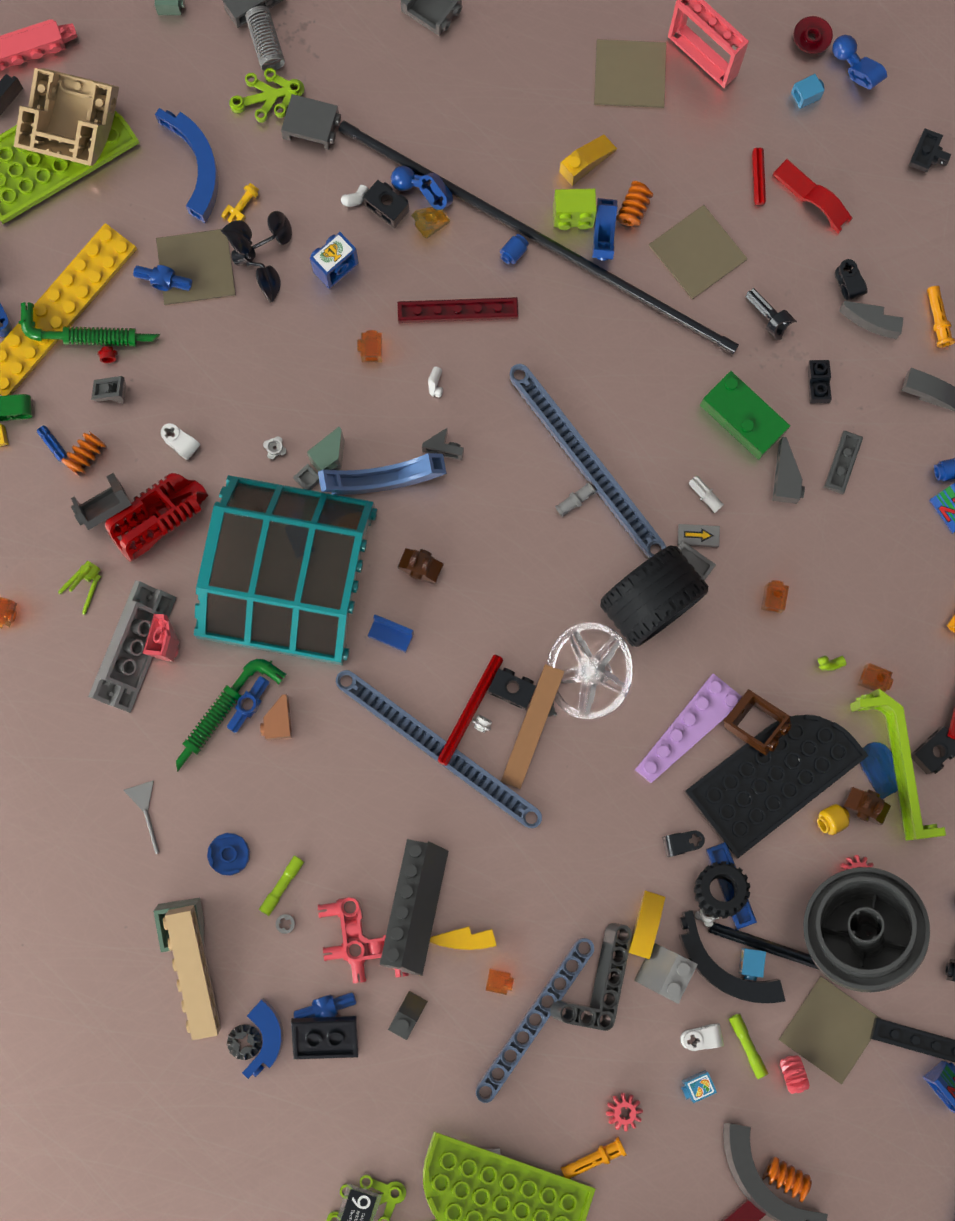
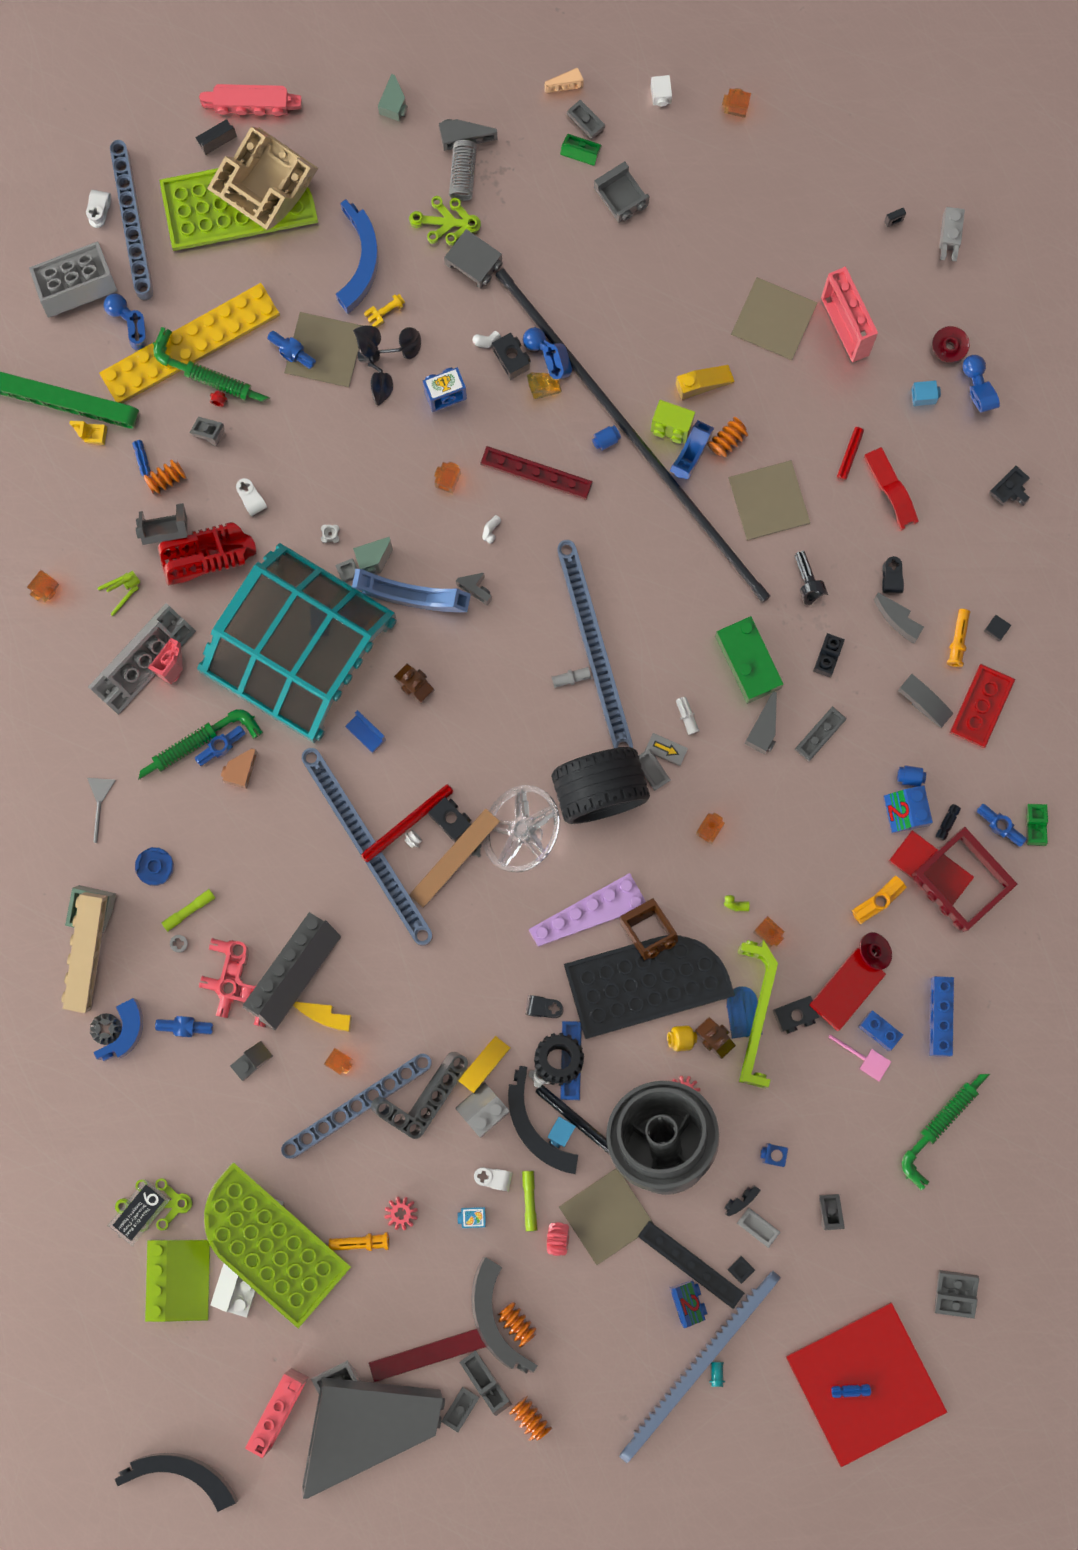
camera: 25 degrees right, 0 degrees up
black tile [291,1016,358,1060] -> none

